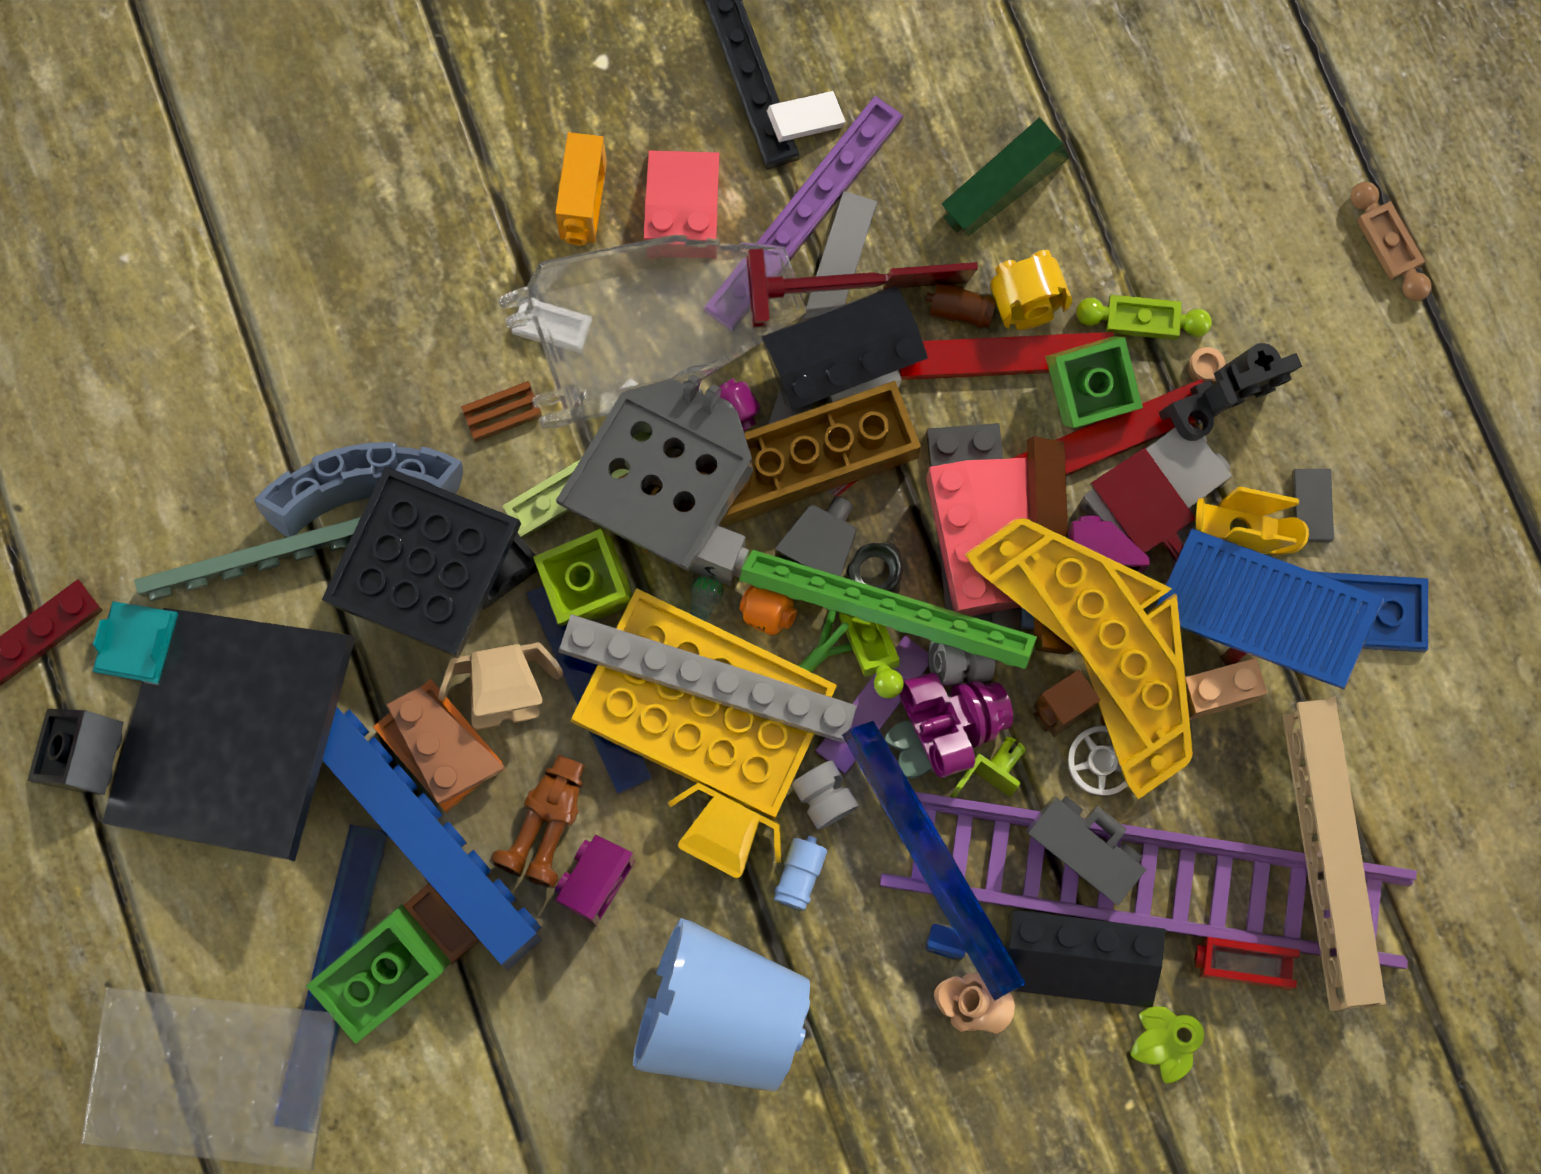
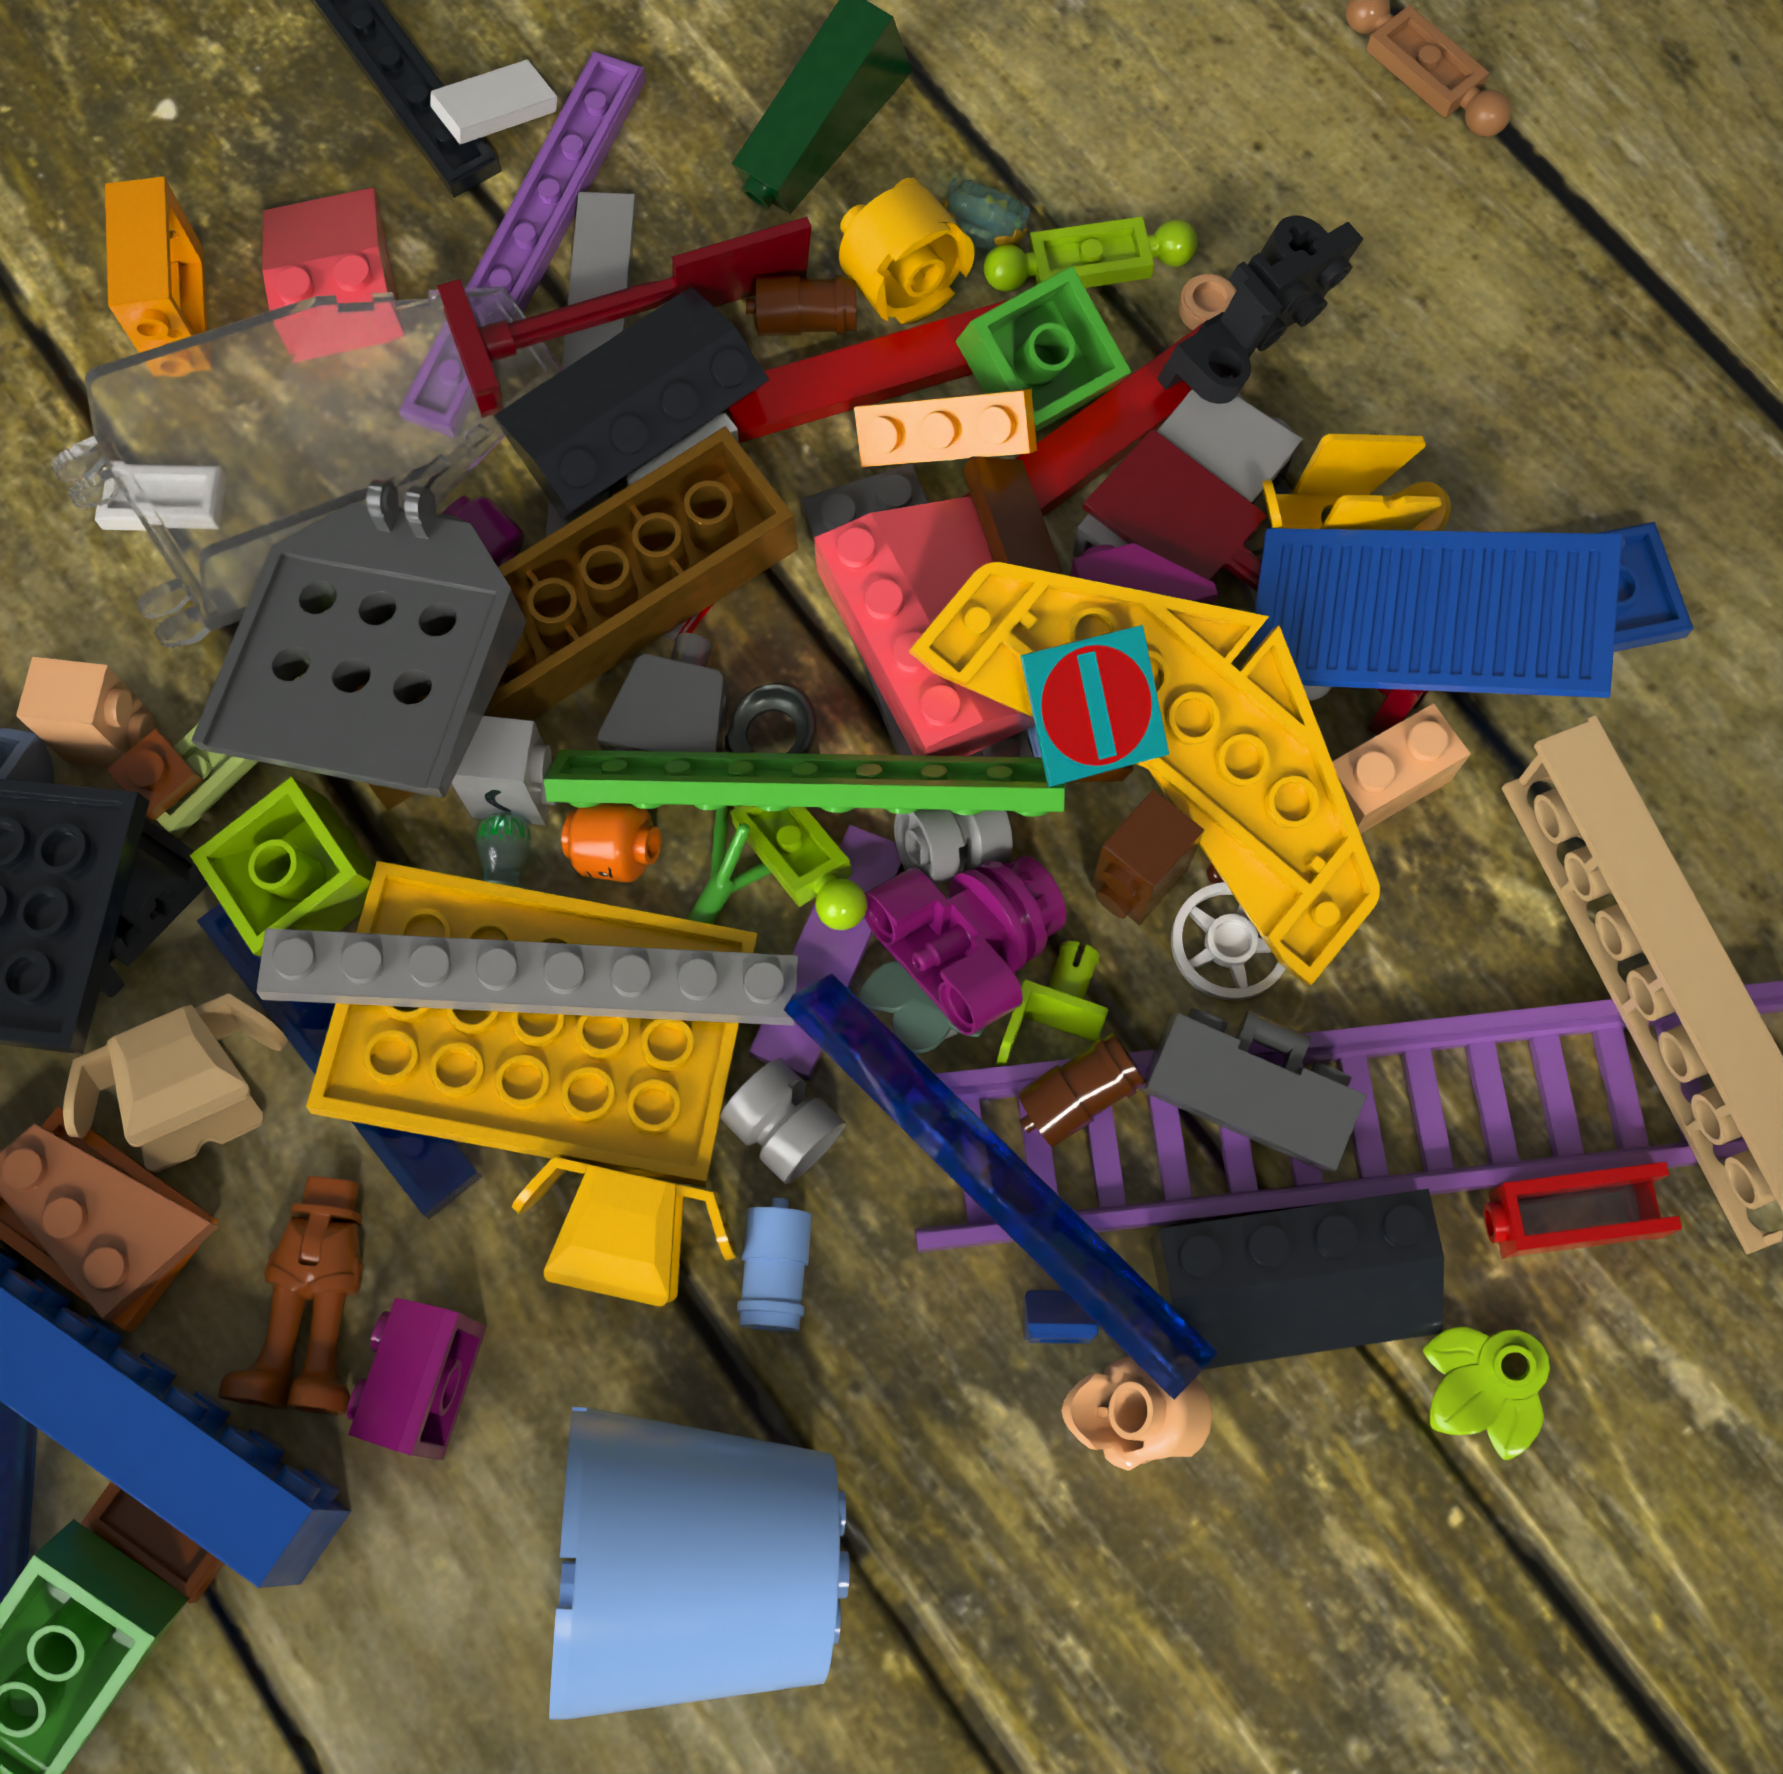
camera: 10 degrees left, 5 degrees down
dark orange tile [461,381,542,442] -> none
dark grey tile [1292,469,1334,543] -> none
none -> light nougat brick [16,657,155,768]
none -> dark orange plate [106,728,203,821]
none -> light orange plate [854,389,1037,467]
none -> clear light blue hair [941,178,1031,251]
none -> reddish brown piece [1016,1033,1146,1147]
none -> piece [1020,625,1169,787]

